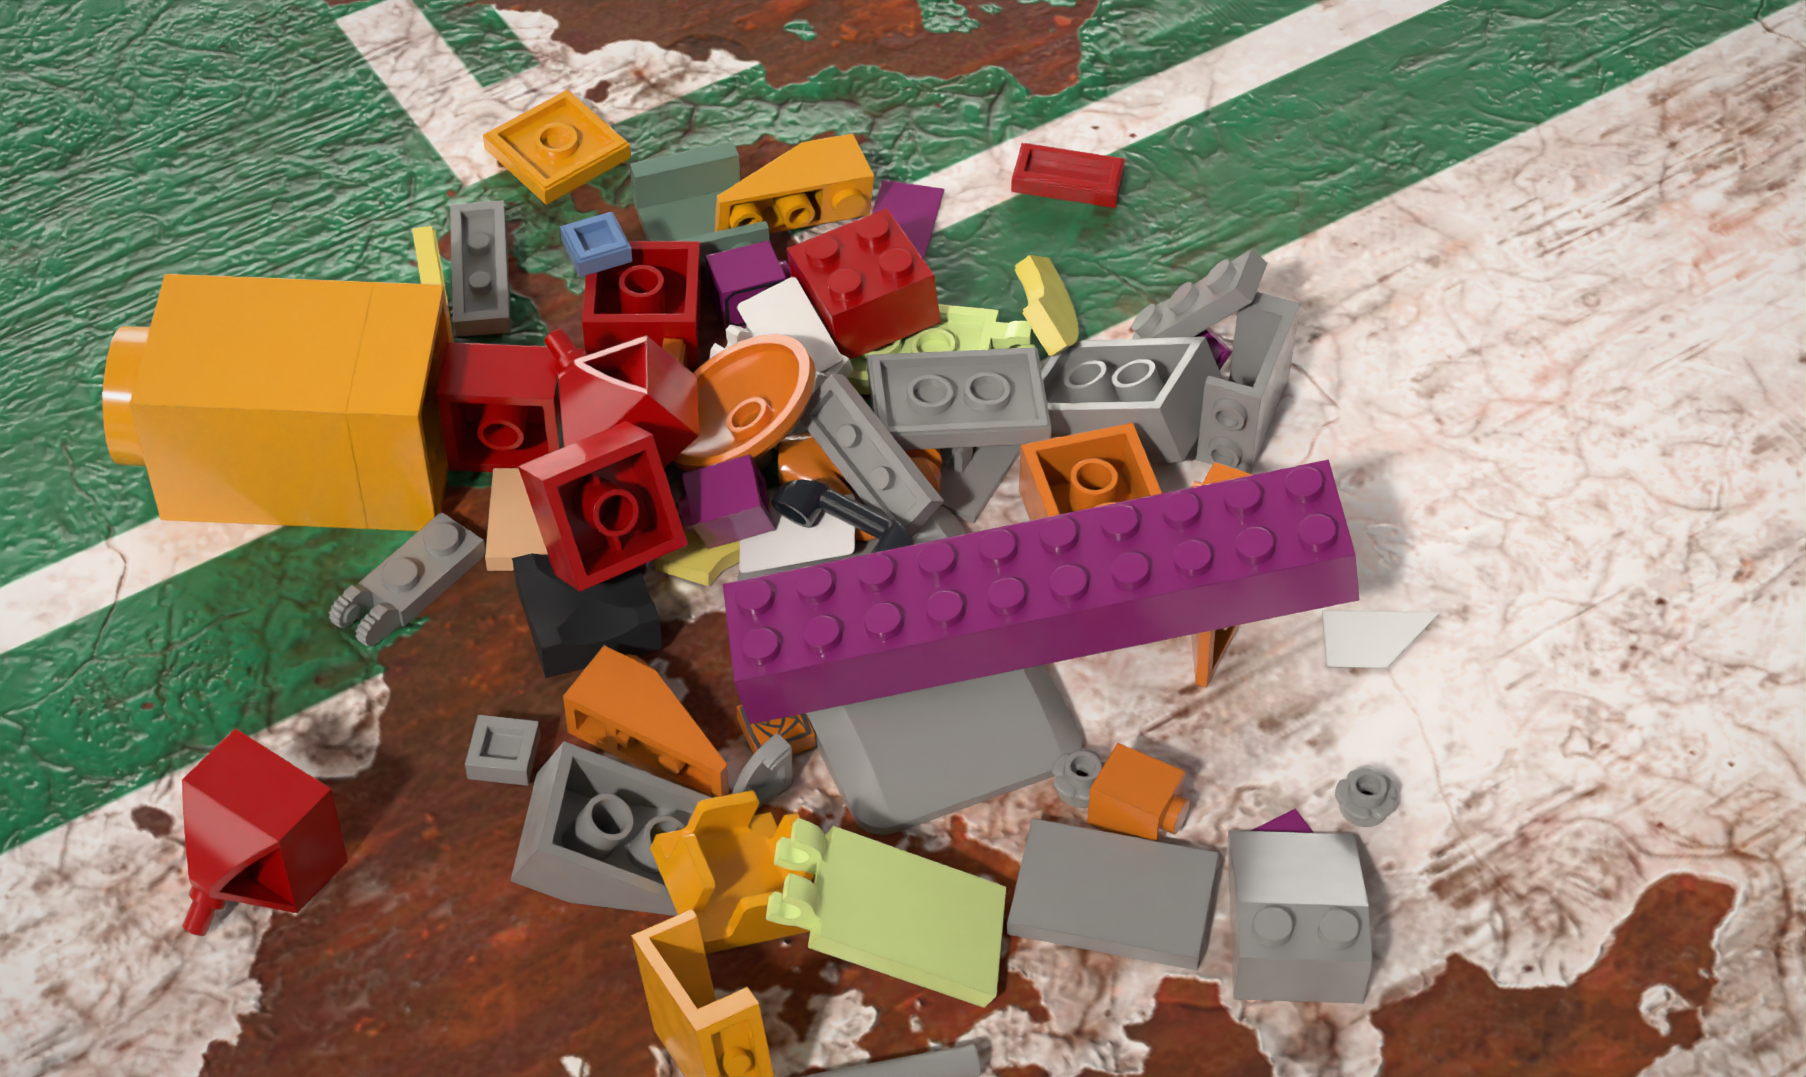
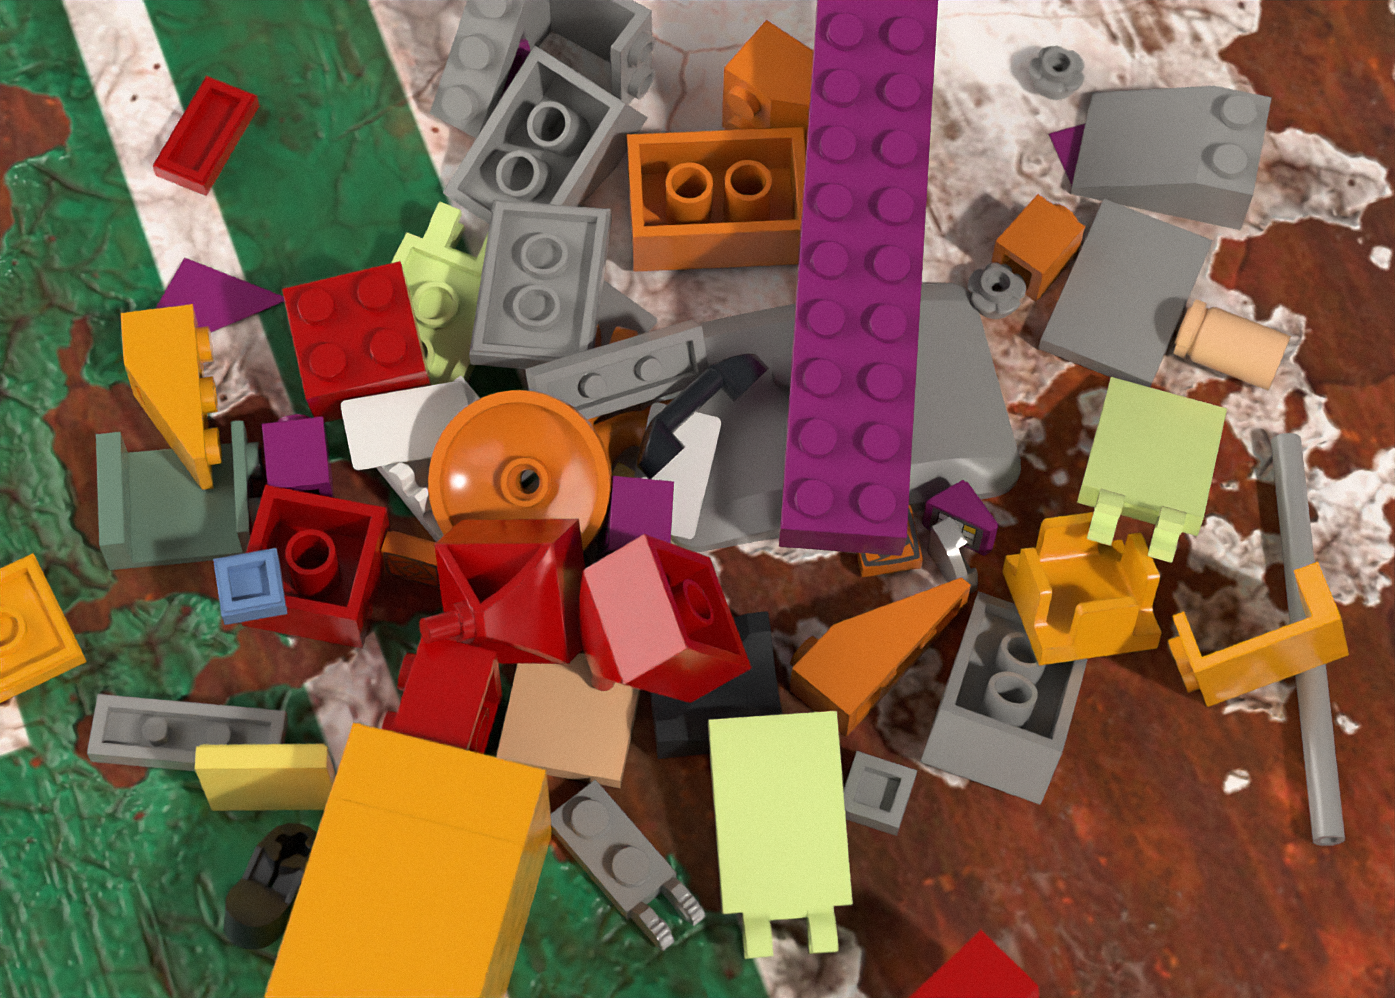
camera: 80 degrees left, 15 degrees up
light yellow tile [1015,255,1079,356] -> none
none -> yellowish green tile [708,711,852,959]
none -> magenta slope [922,480,998,556]
none -> light nougat piece [1173,299,1291,391]

